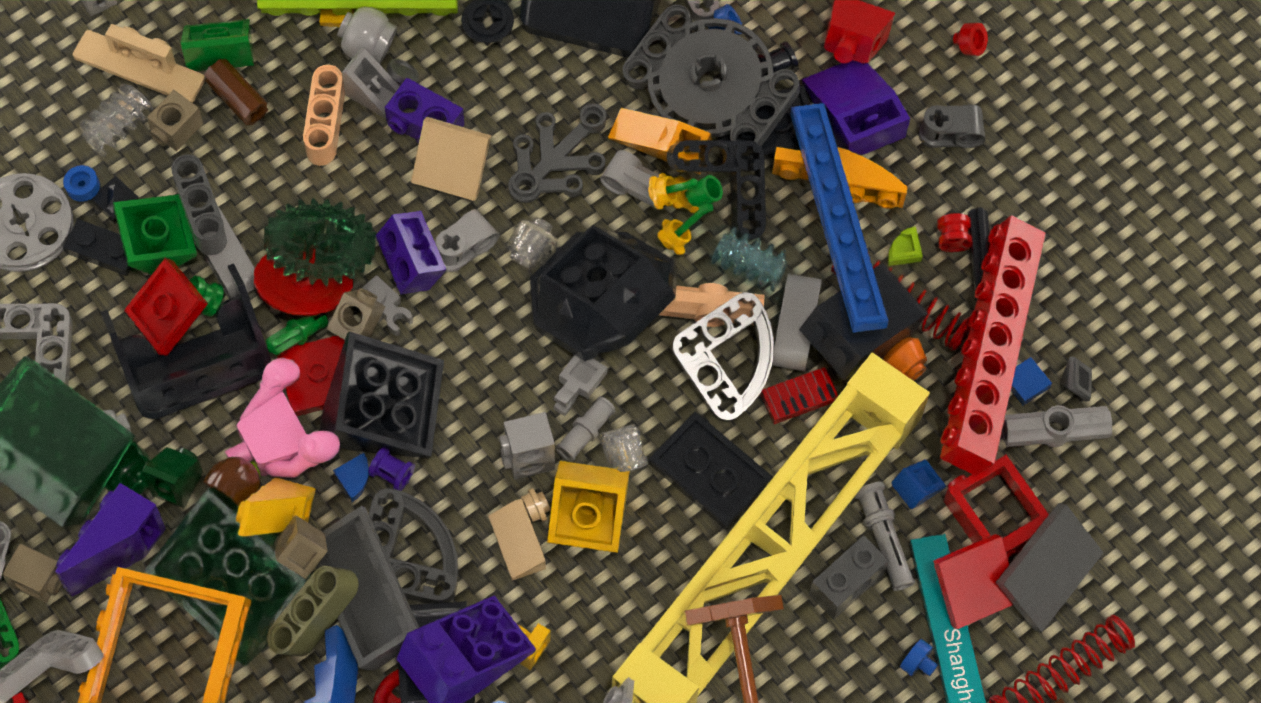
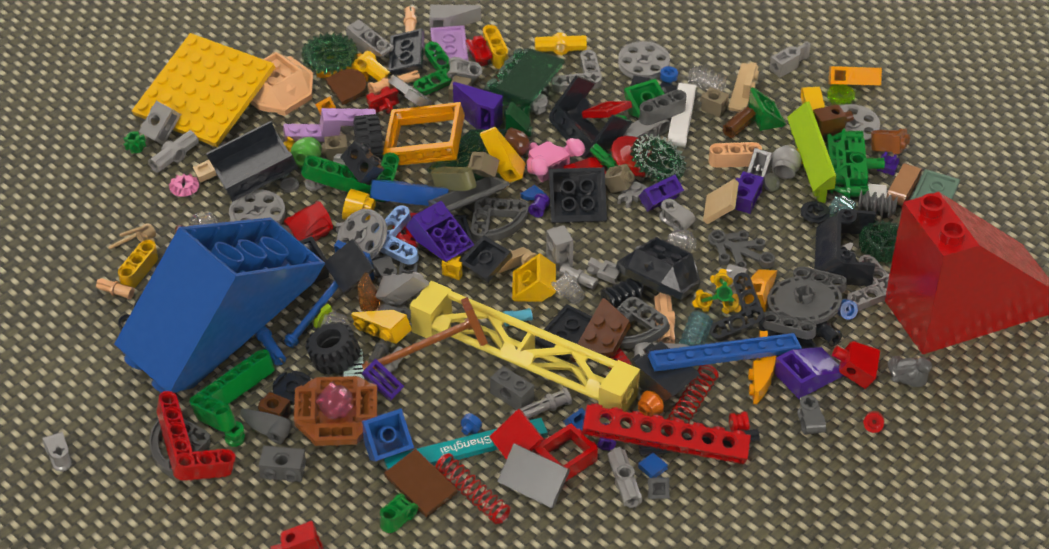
camera: 85 degrees right, 20 degrees down
lime tile [888,226,923,266] -> none
none -> black plate [459,235,513,283]
none -> medium azure pin [503,308,533,327]
none -> reddish brown wing [570,298,631,362]
none -> black piece [600,278,644,308]
none -> white beam [667,83,697,148]

